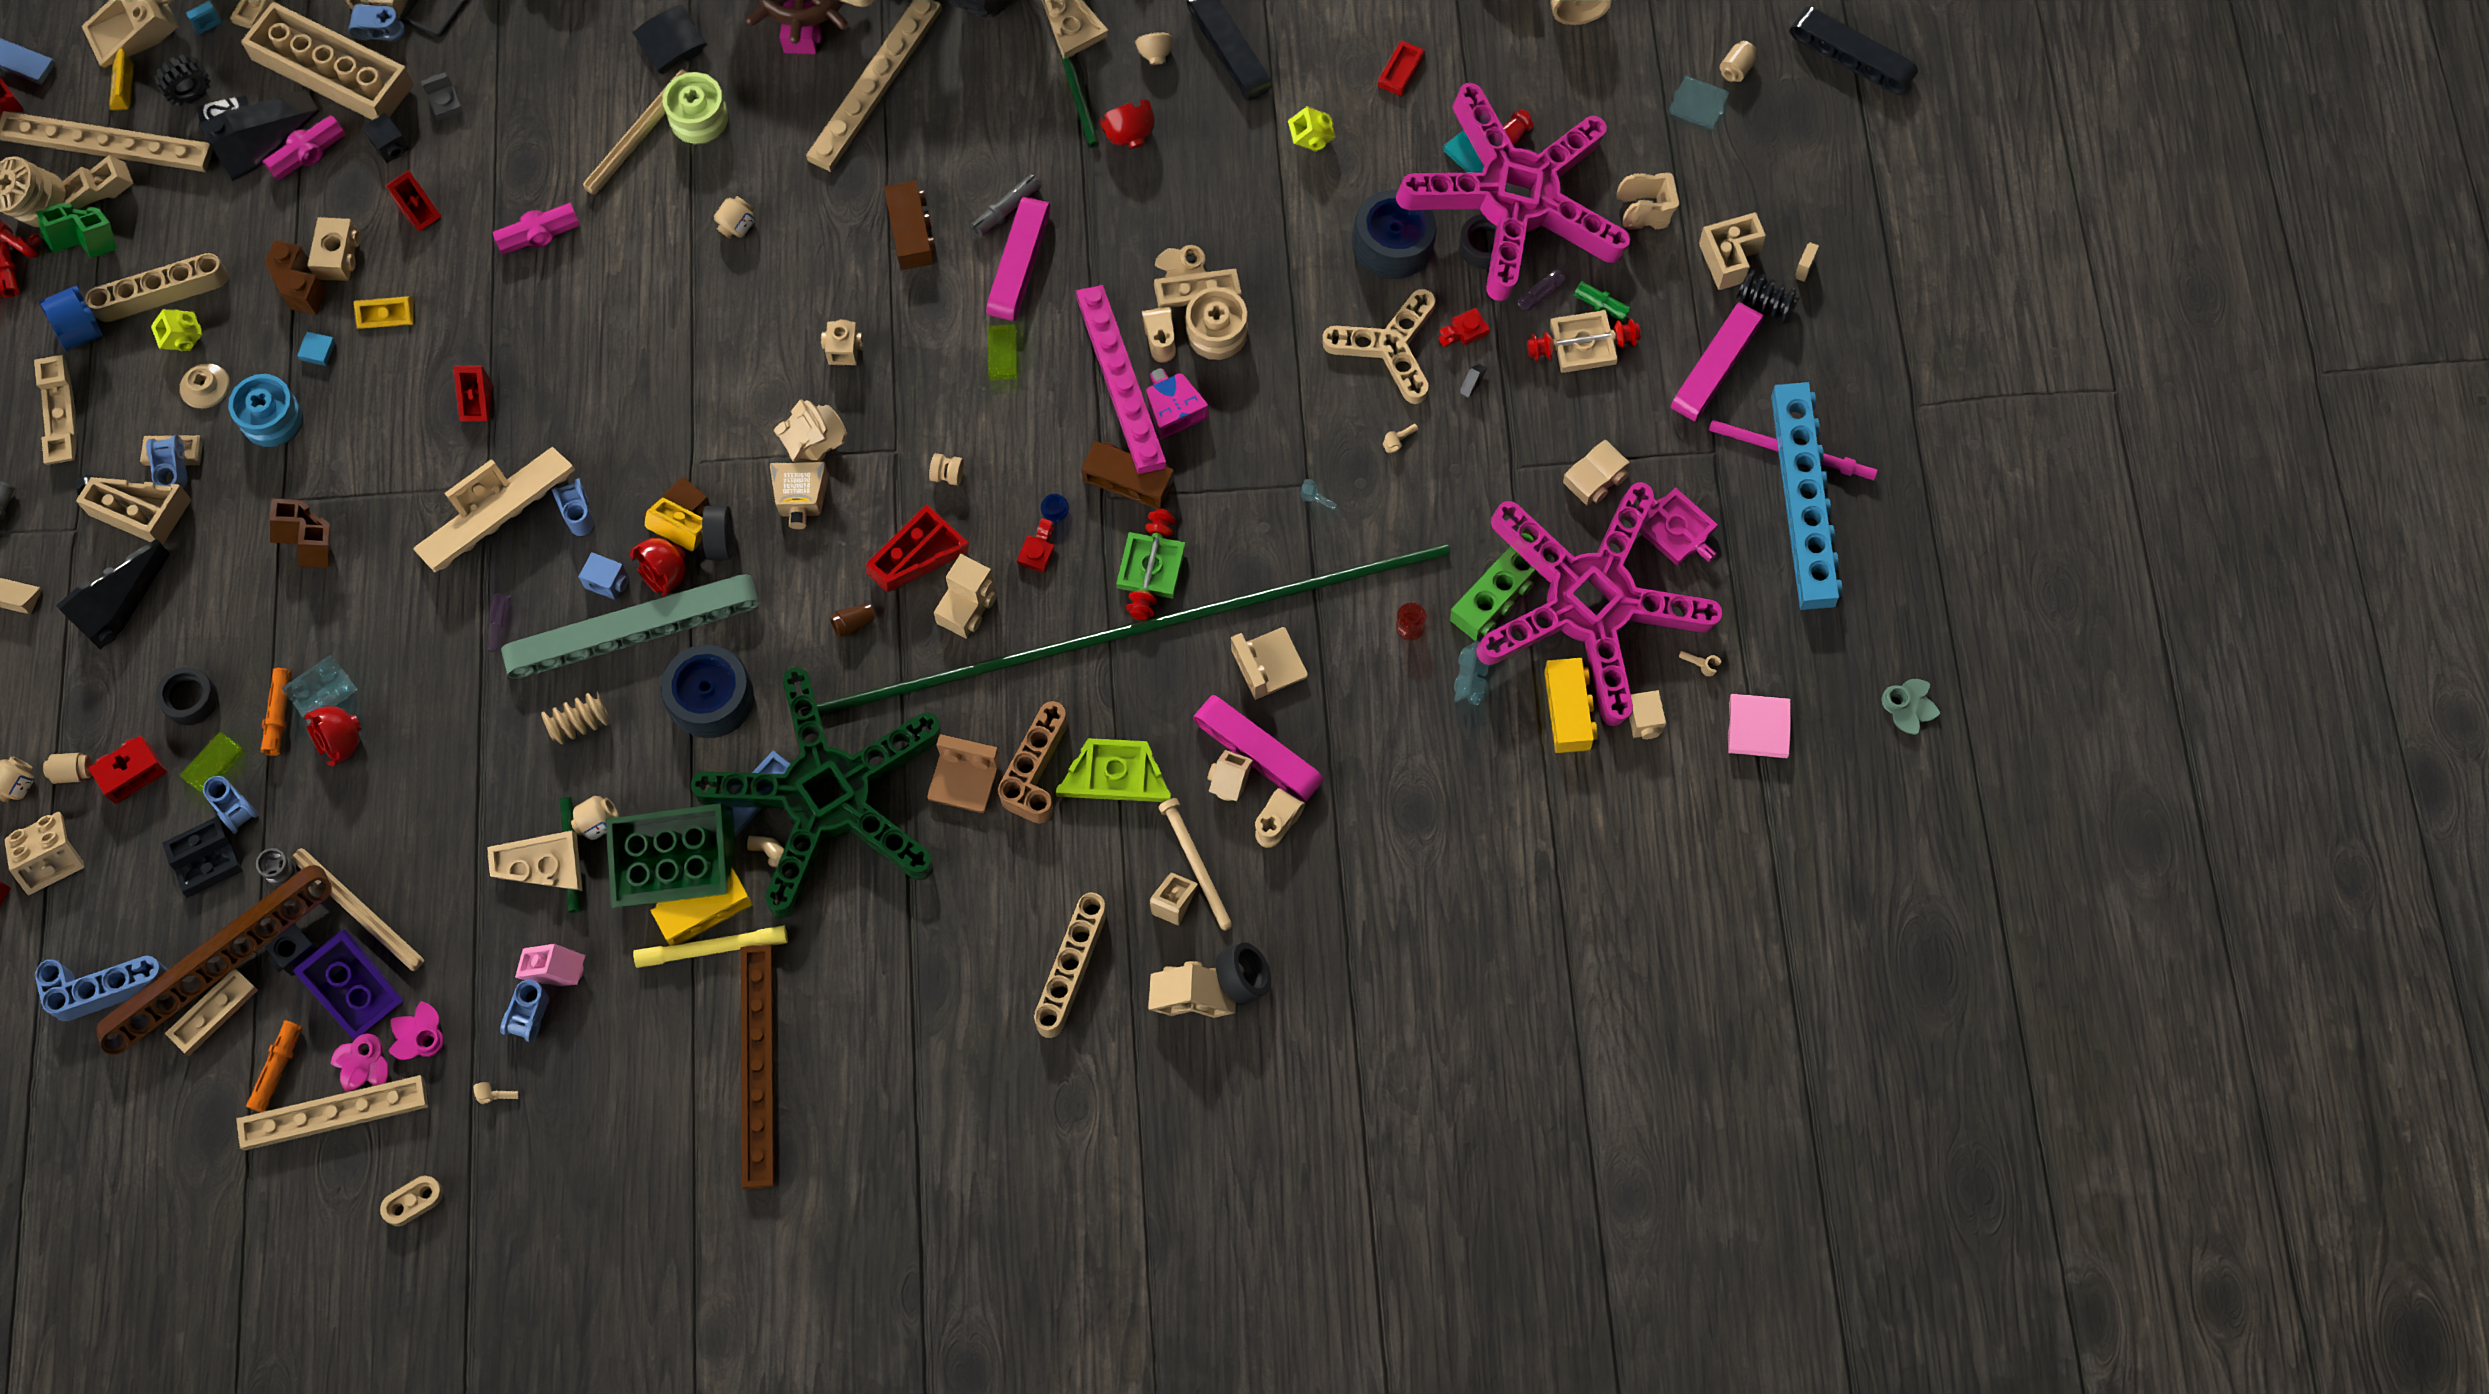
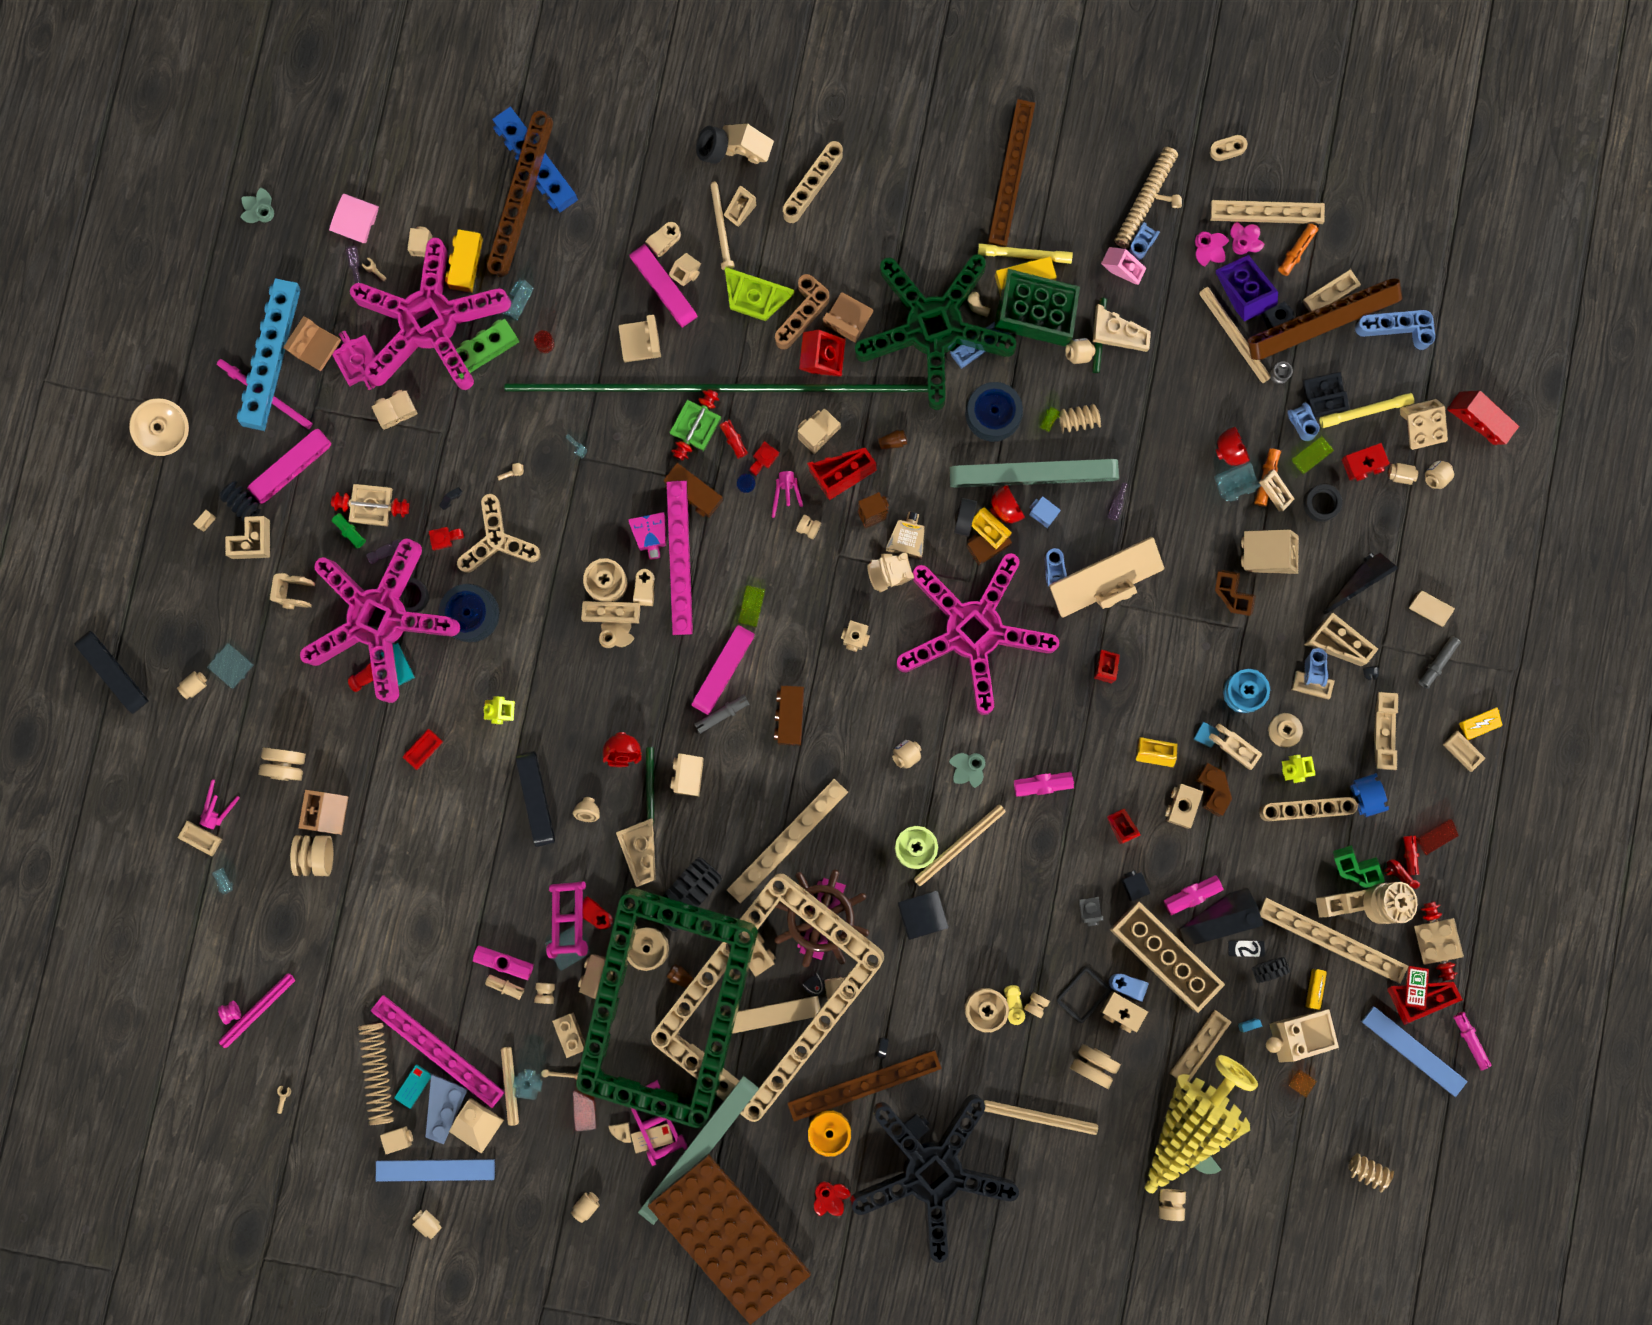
camera: 165 degrees left, 15 degrees up
none -> tan dish [129,399,189,456]
none -> medium nougat bracket [283,316,341,371]
none -> clear purple axle [346,246,360,284]
none -> reddish brown beam [487,111,553,277]
none -> blue brick [492,106,578,213]
none -> tan slope [671,754,704,797]
none -> red pin [720,420,748,459]
none -> dark pink plant [772,471,803,518]
none -> red slope [799,330,846,376]
none -> reddish brown brick [857,492,889,529]
none -> dark pink beam [896,553,1059,715]
none -> sand green plate [949,753,985,788]
none -> clear neon green pin [1039,407,1060,433]
none -> tan piece [1114,147,1178,248]
none -> tan hinge [1209,724,1262,770]
none -> tan slope [1241,530,1299,574]
none -> tan tile [1259,469,1294,511]
none -> light yellow piece [1319,393,1414,428]

